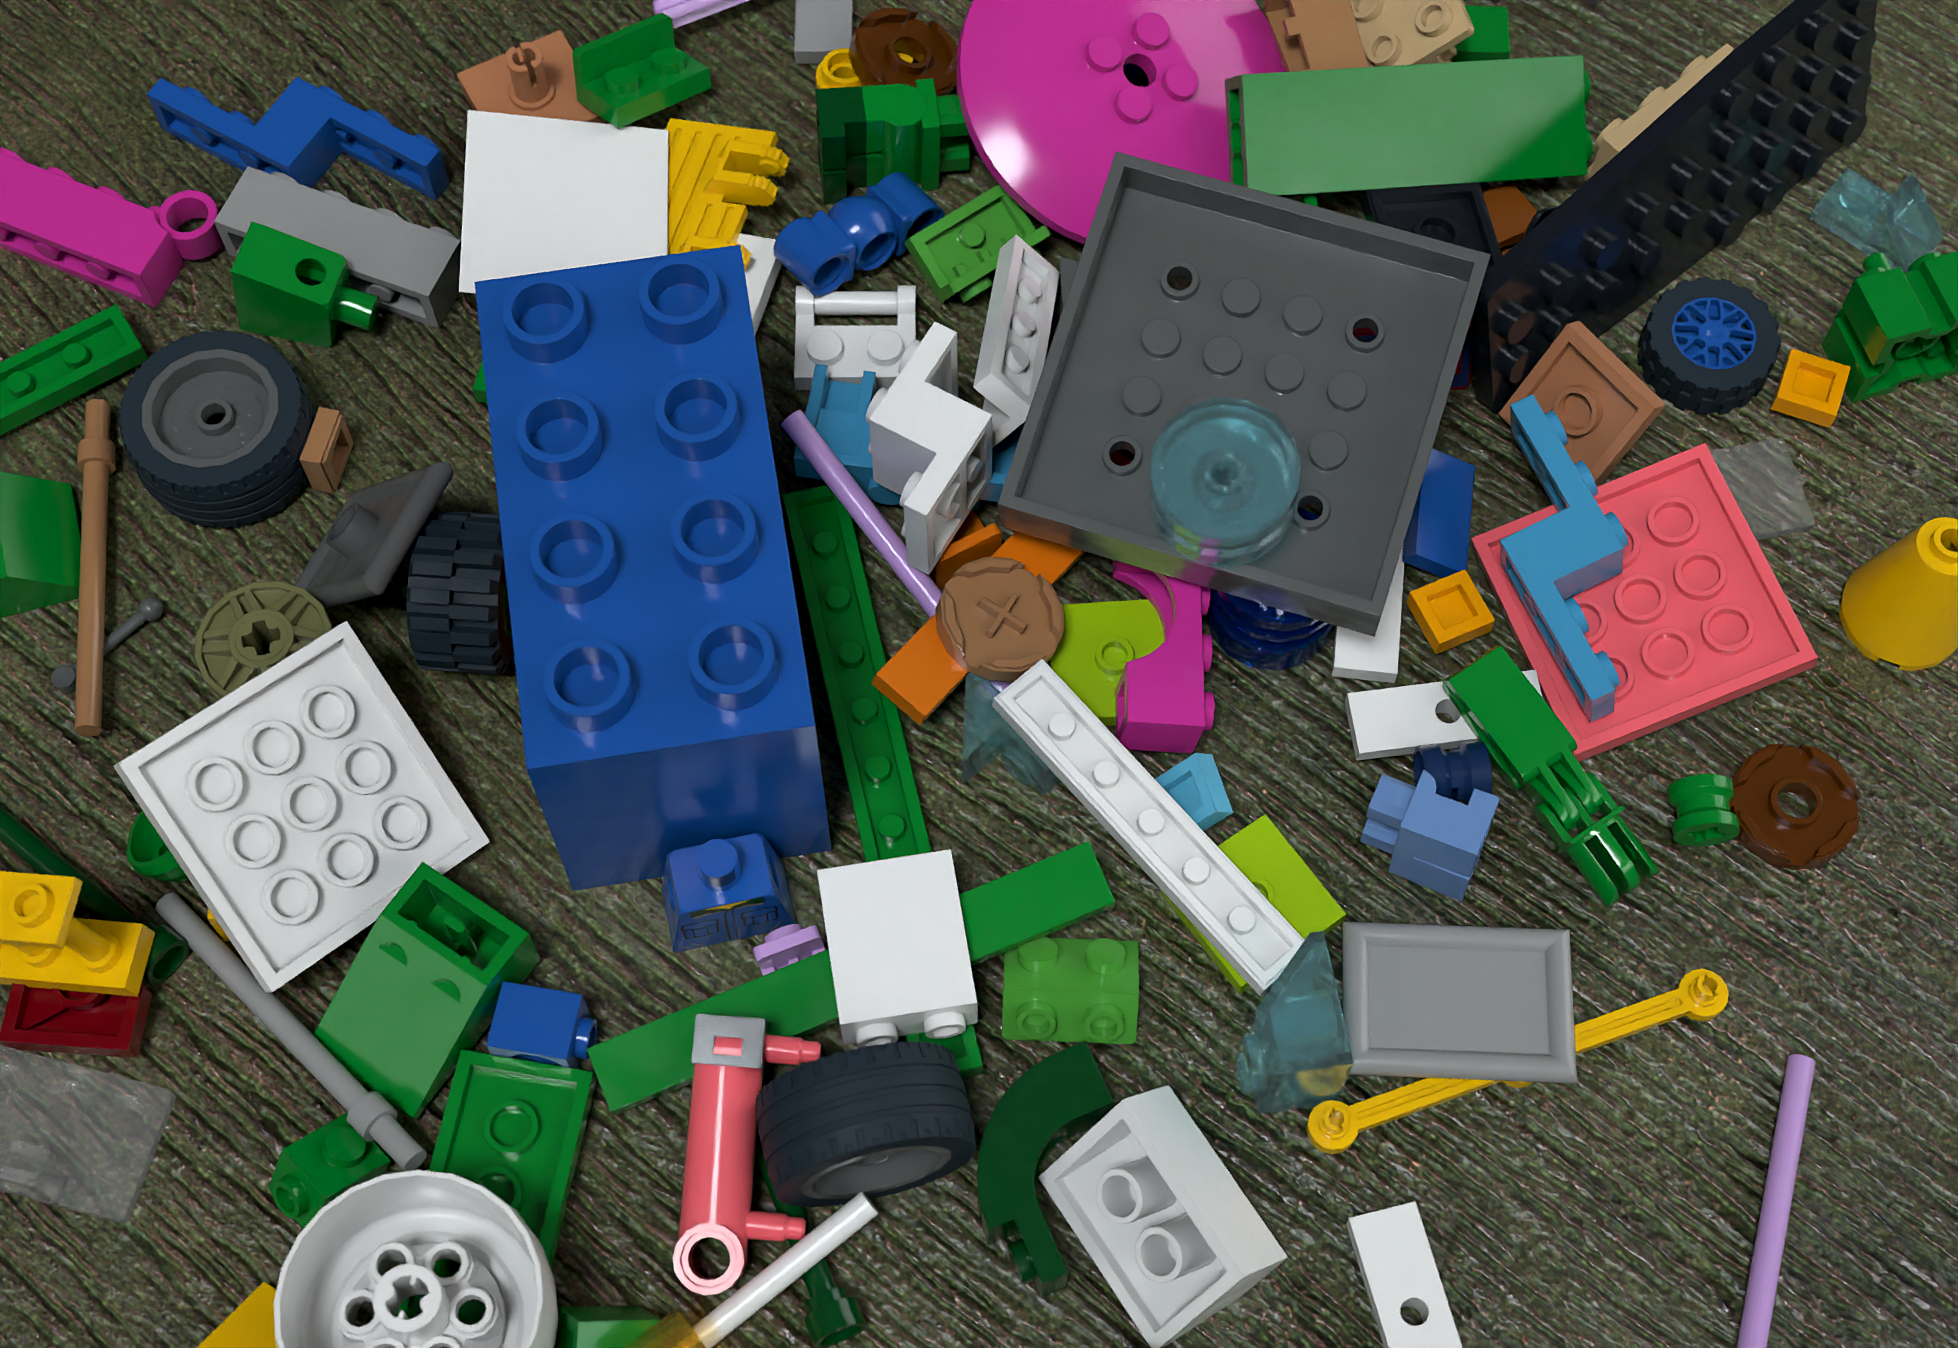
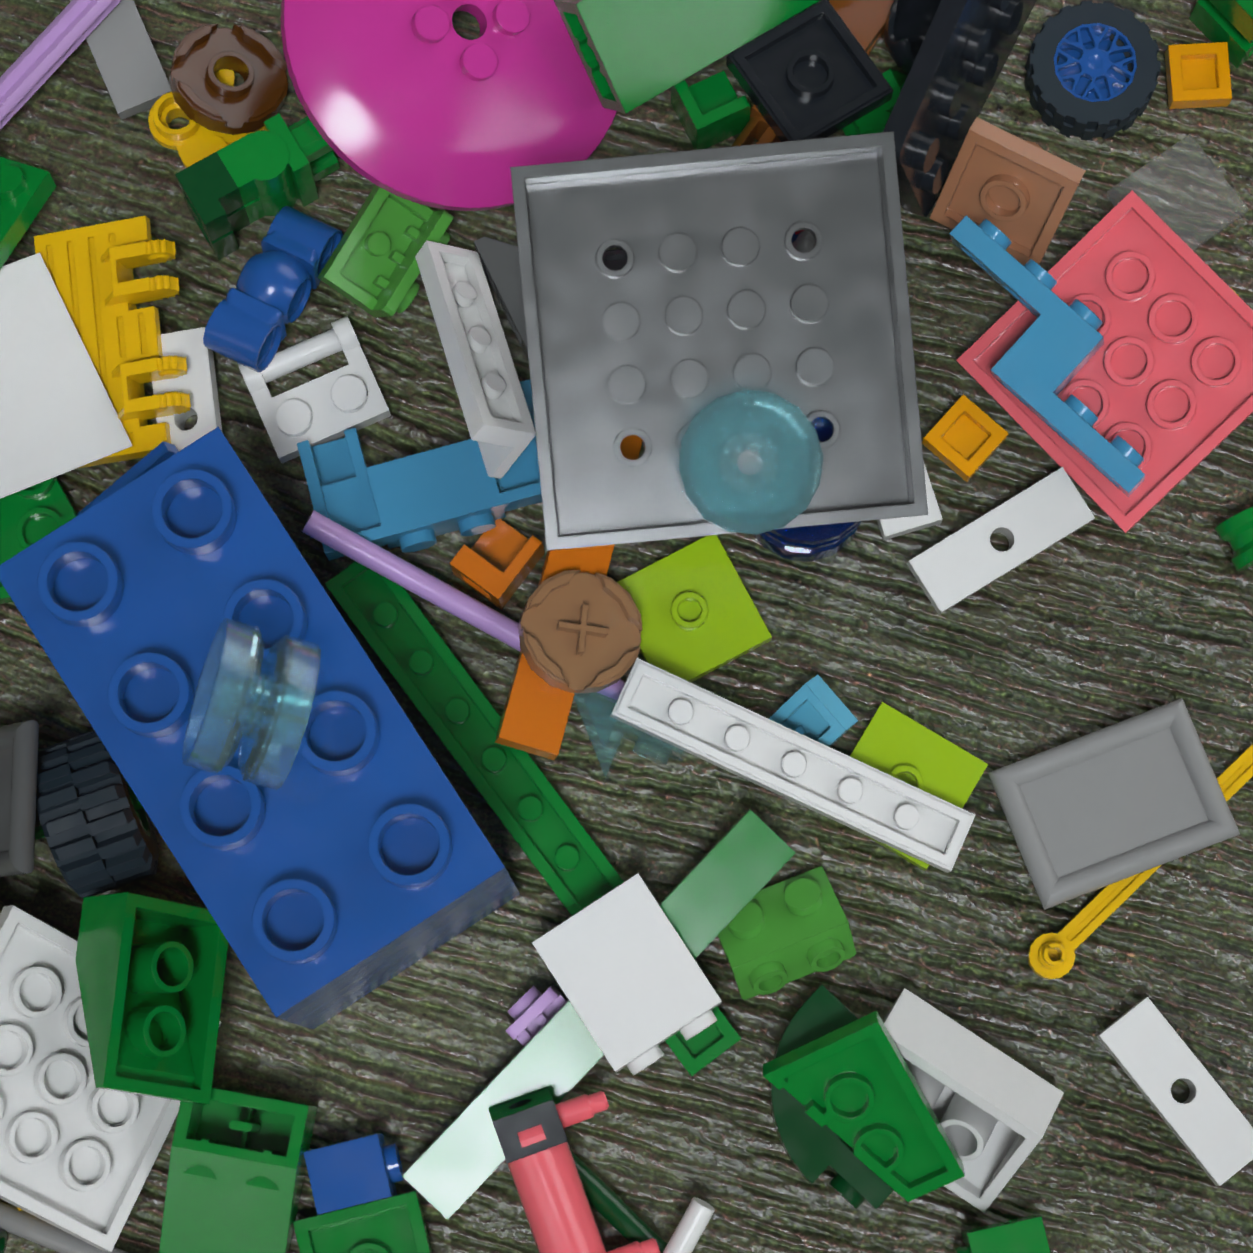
camera: 20 degrees left, 15 degrees up
blue torso [661,833,796,953] -> none
black wheel [755,1041,976,1207] -> none
white bracket [865,322,992,575] -> none
dark pink arch [1112,560,1215,753] -> none
clear light blue slope [1236,931,1354,1115] -> none
medium blue hips [1360,770,1500,902] -> none
blue tile [1402,448,1475,578] -> none
dark blue wheel [1413,740,1492,805] -> none
green arm [1442,645,1660,908] -> none
none -> green slope [75,892,228,1105]
none -> clear light blue wheel [182,618,321,790]
none -> green wing [763,1011,965,1202]

